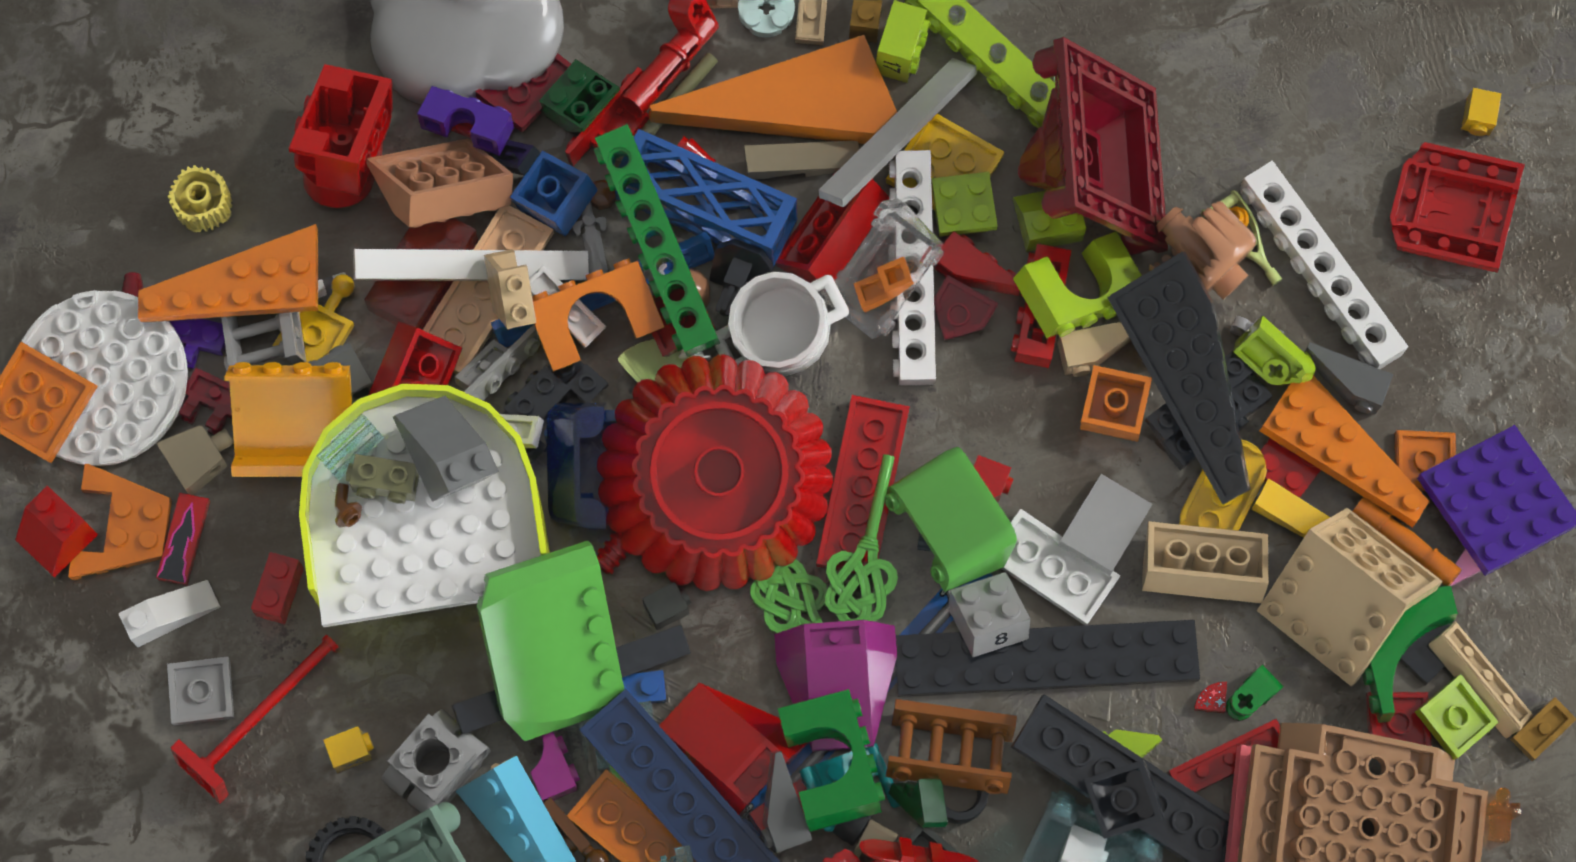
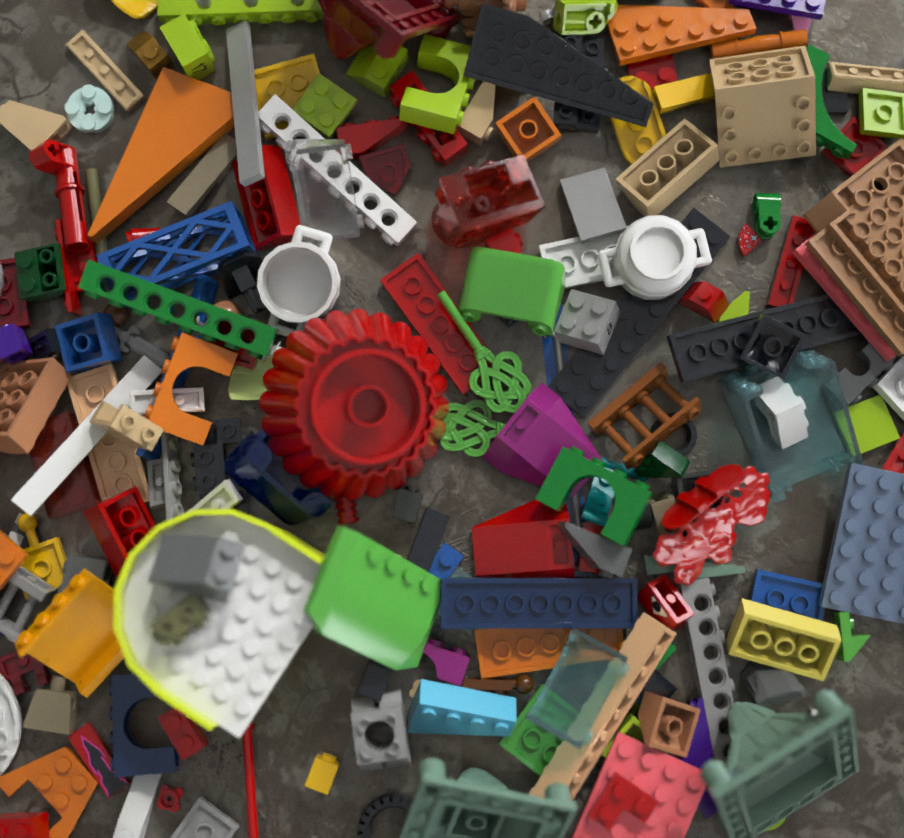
camera: 45 degrees left, 10 degrees up
clear light blue tile [316,414,384,480] -> none
reddish brown plate [334,483,362,528] -> none
orange slope [853,256,914,313] -> none
none -> dark blue arch [108,674,180,777]
none -> red plate [156,785,184,812]
none -> clear red brick [431,154,546,248]
none -> white piece [597,215,712,300]
none -> red slope [678,281,729,323]

